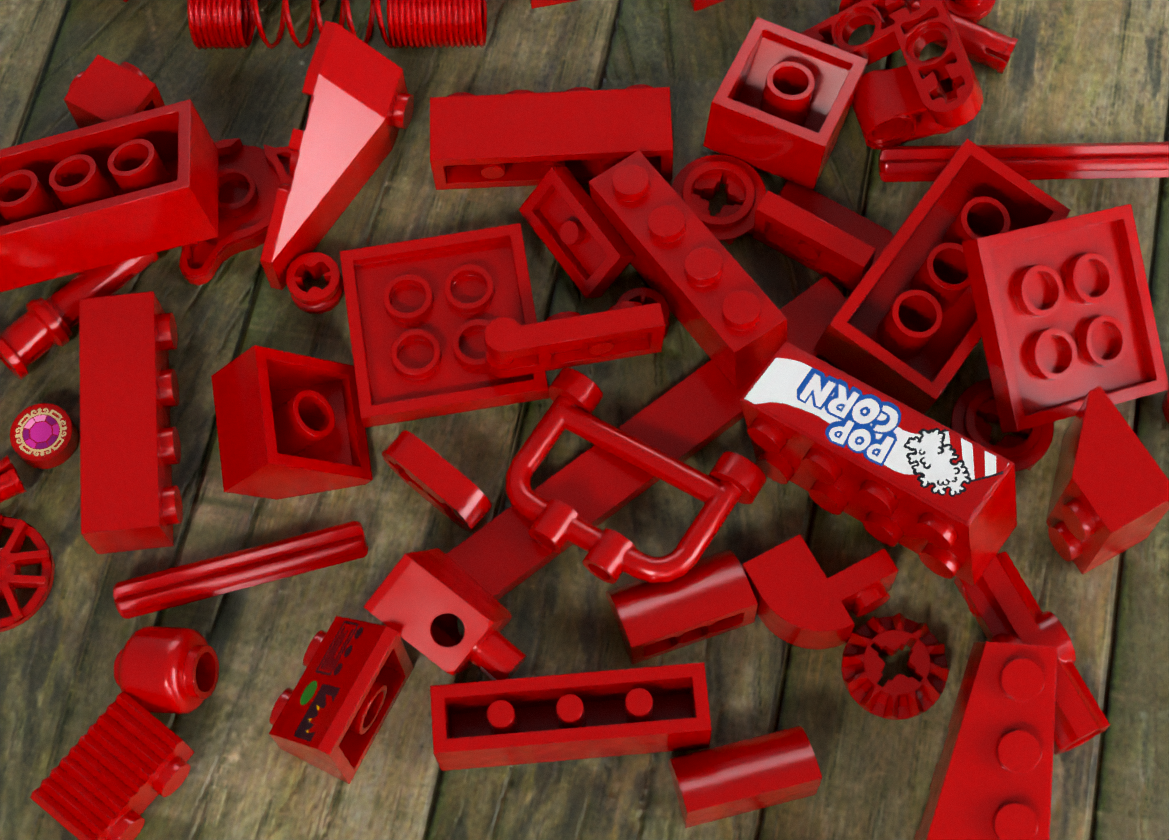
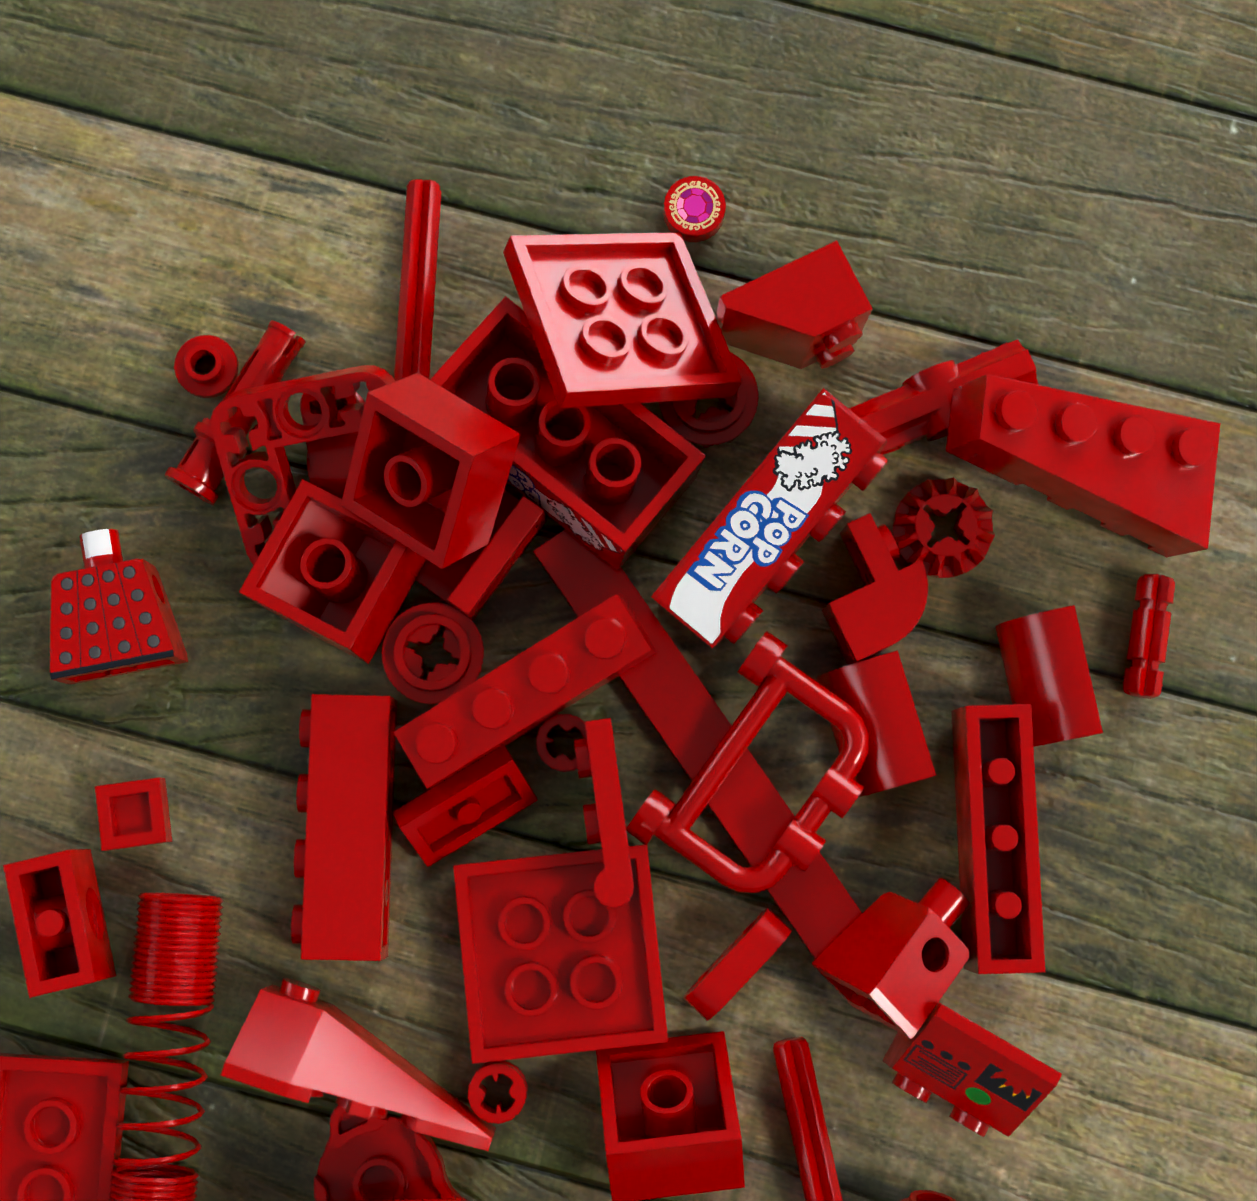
camera: 95 degrees left, 15 degrees up
none -> red brick [341,373,521,569]

